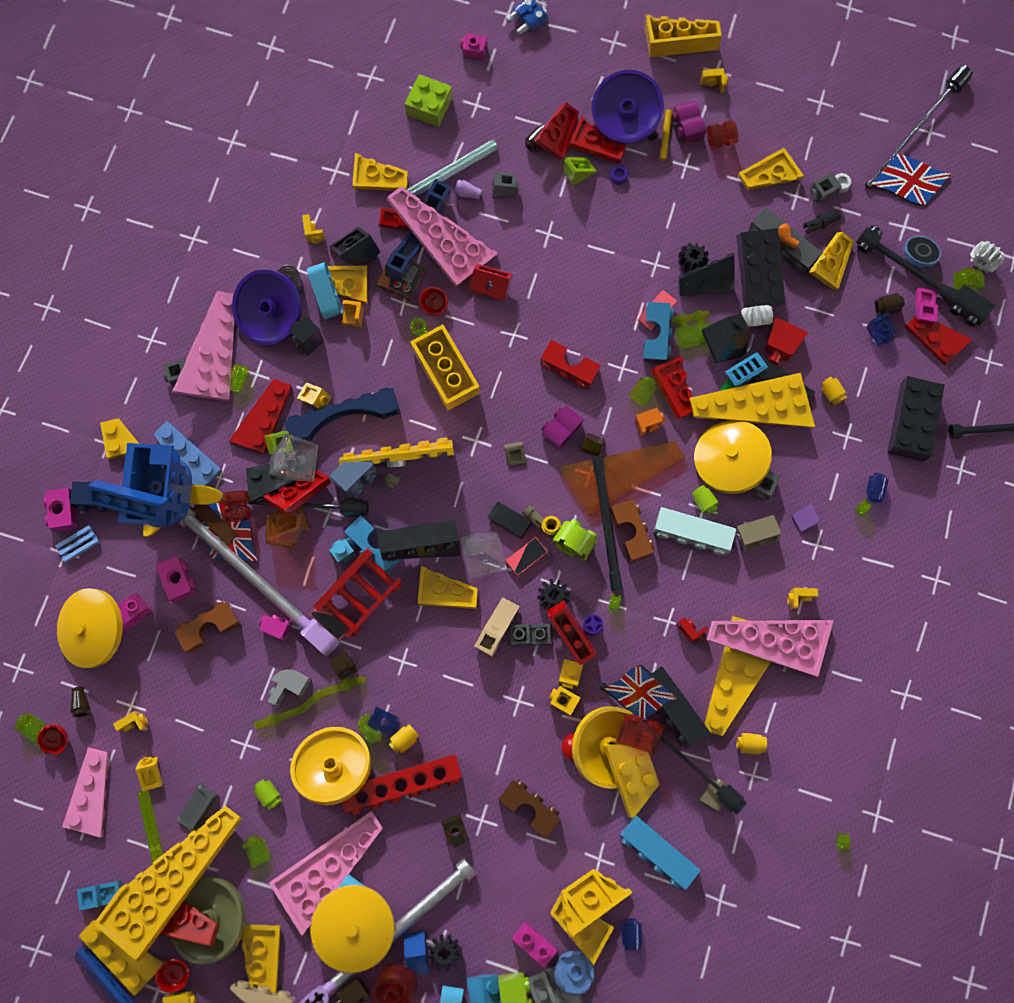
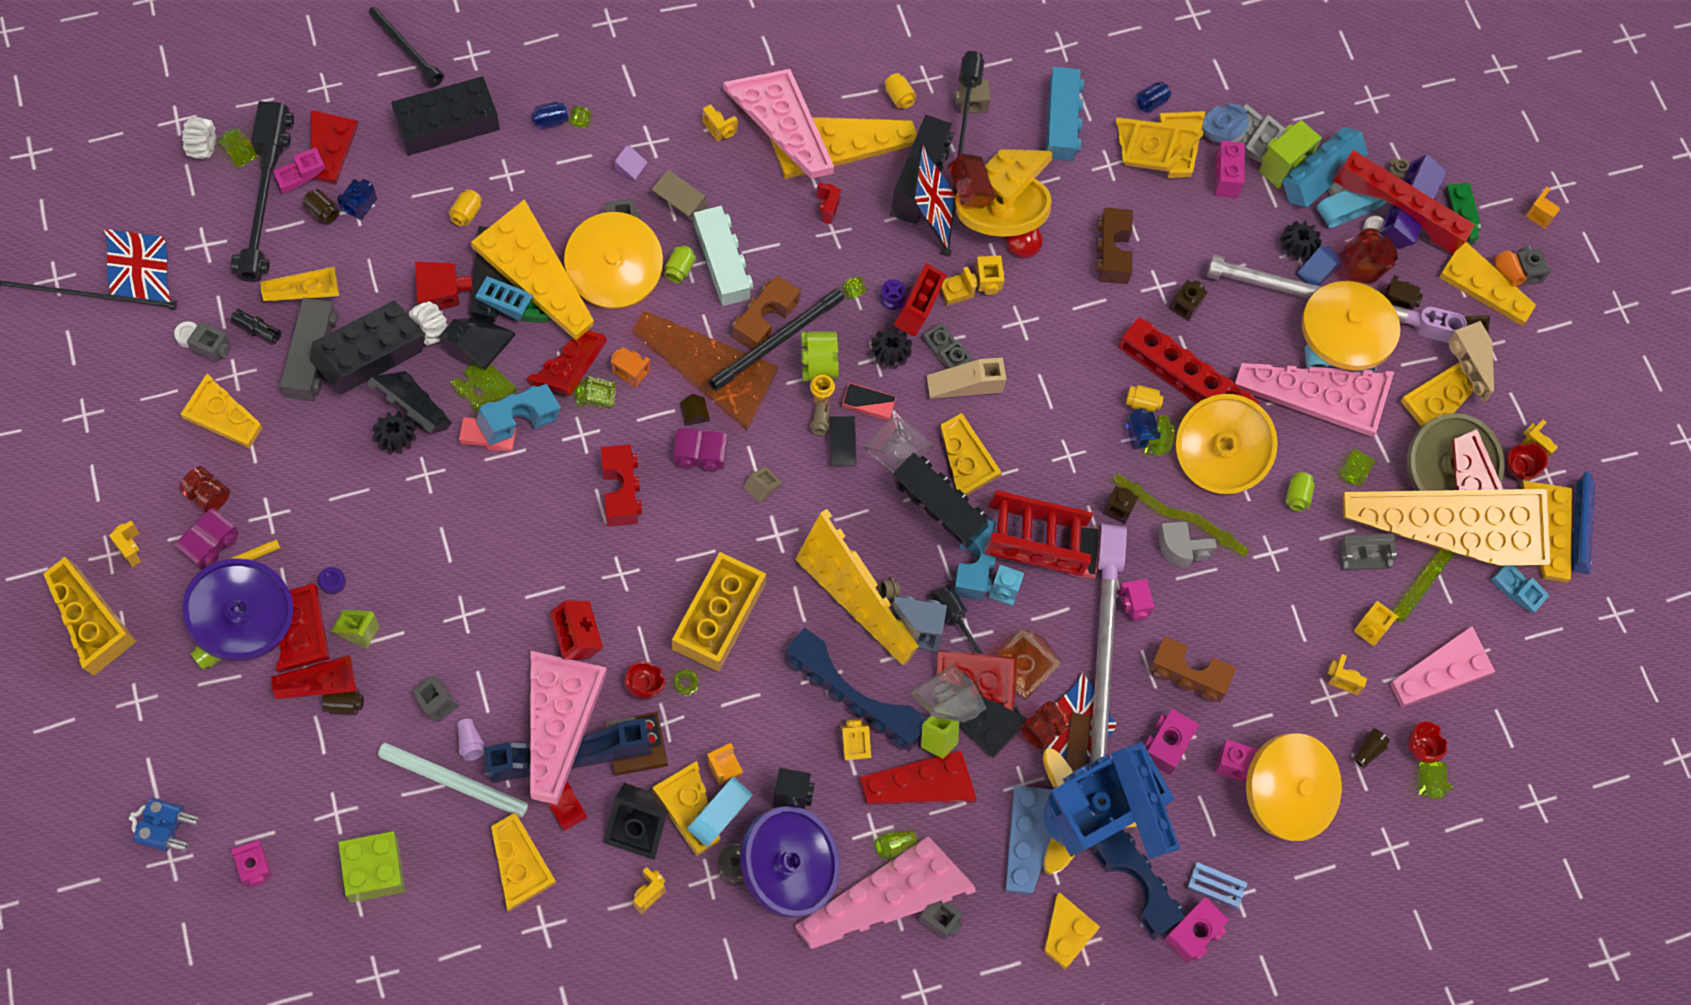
camera: 135 degrees left, 10 degrees down
orange arm [778,223,800,249] -> none
tile [903,236,941,268] -> none

